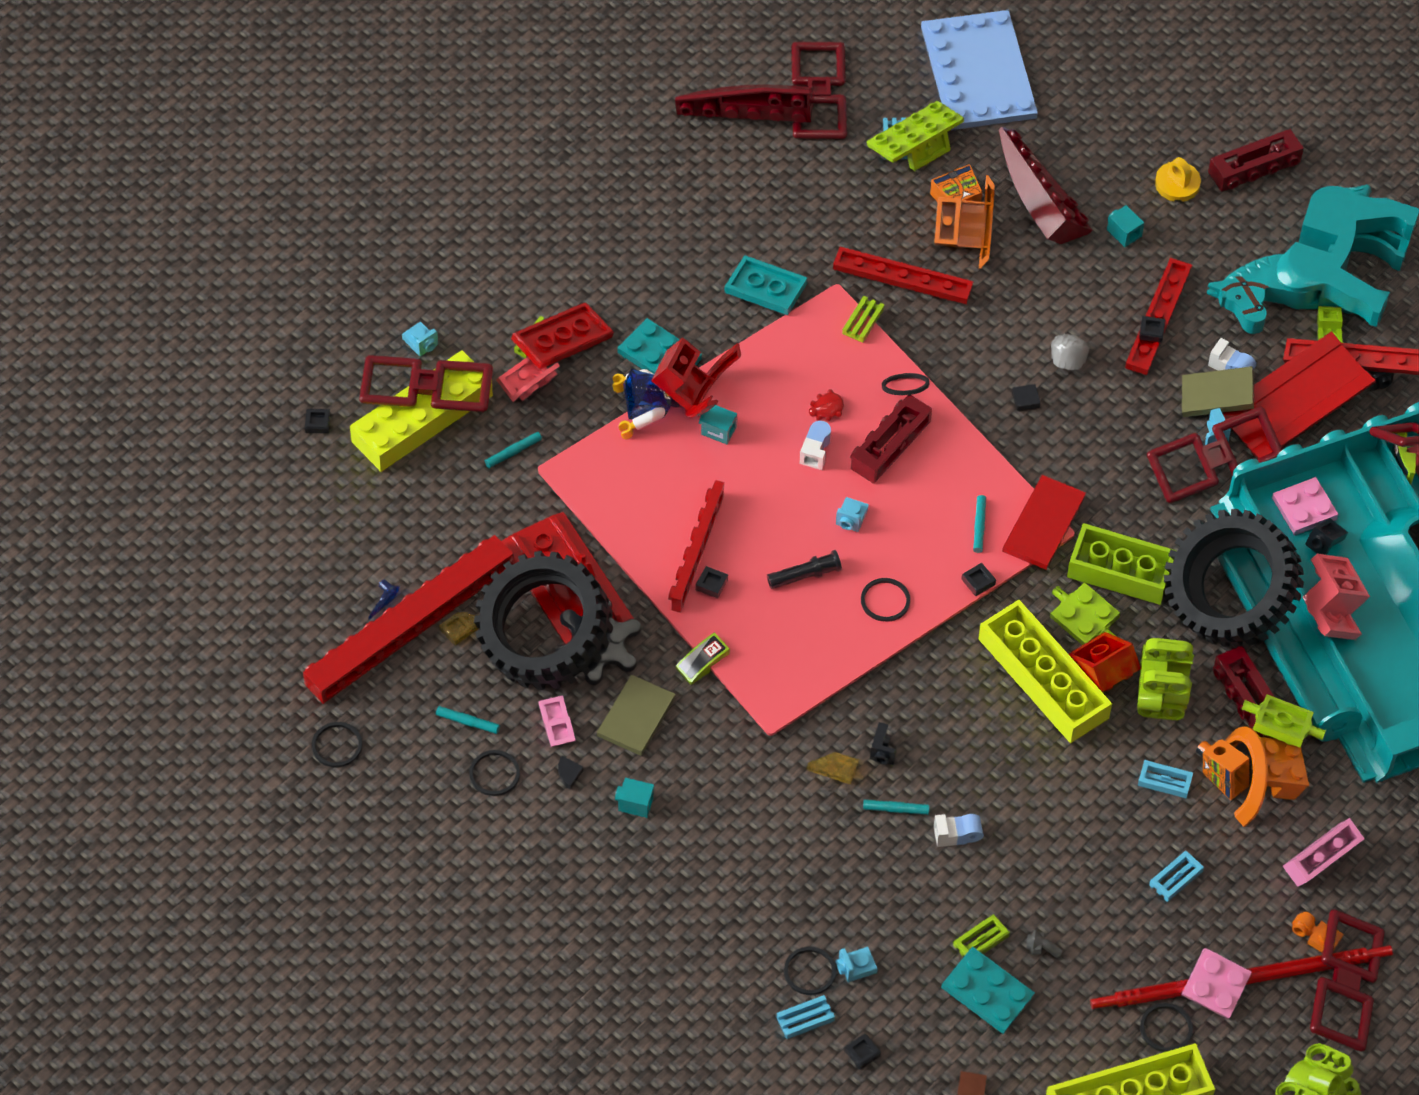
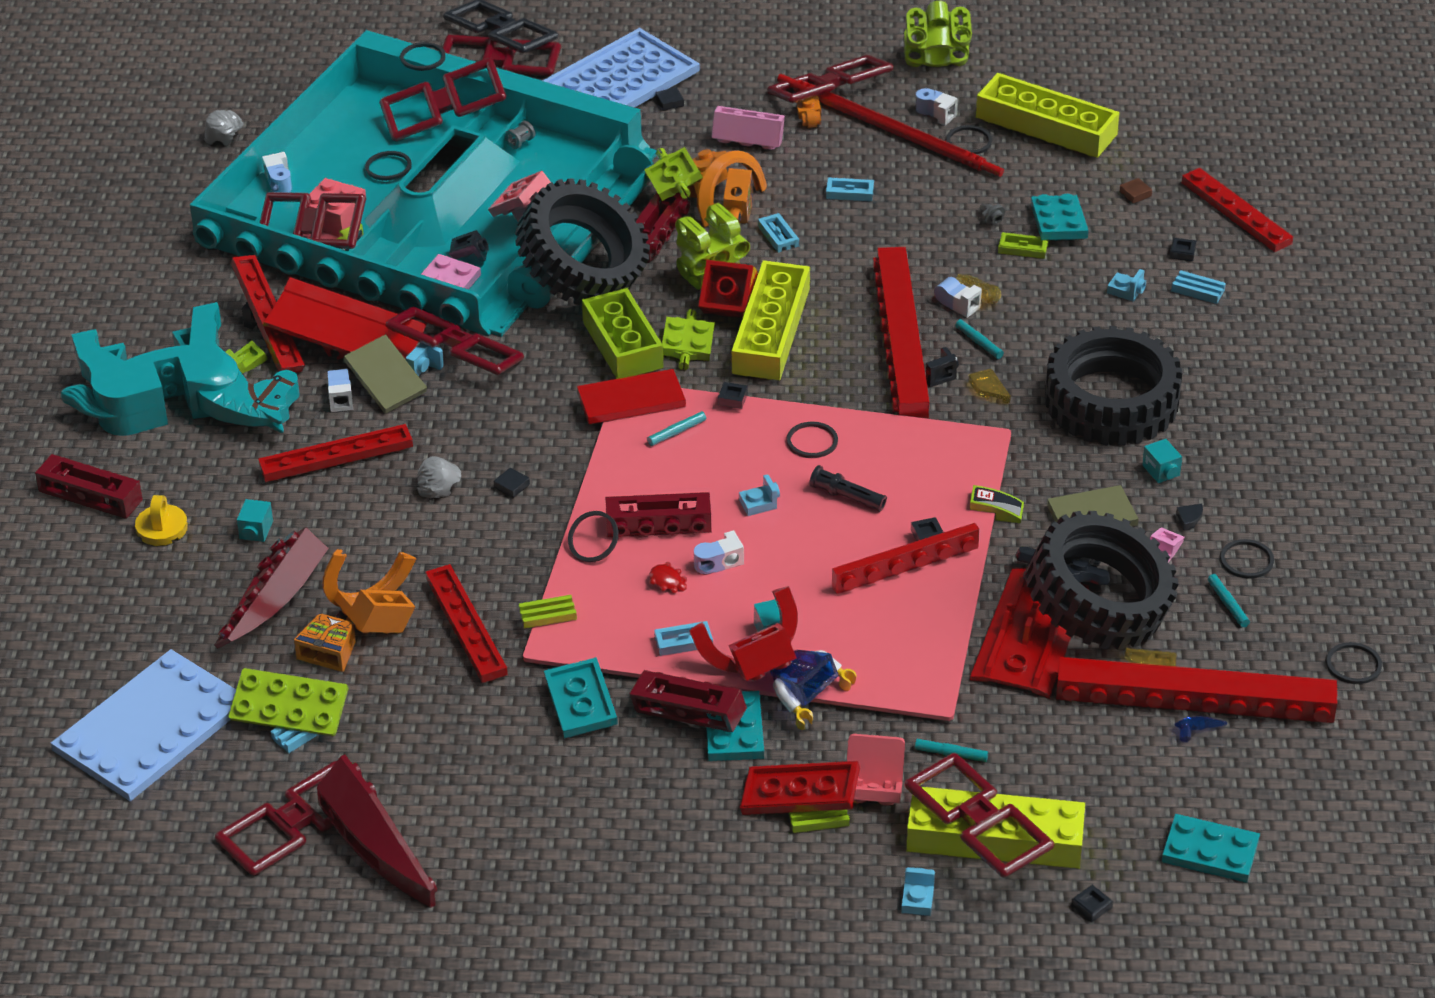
camera: 130 degrees left, 15 degrees down
black piece [784,946,836,995] -> none
black tile [1139,316,1166,343] -> none
bright pink plate [1181,948,1252,1019] -> none
none -> dark red brick [630,670,747,732]
none -> medium azure tile [654,621,713,656]
none -> red brick [873,247,930,419]
none -> leg [916,89,958,126]
none -> clear yellow plate [956,274,1001,304]
none -> black tyre [1045,326,1182,446]
none -> teal plate [1162,813,1260,883]

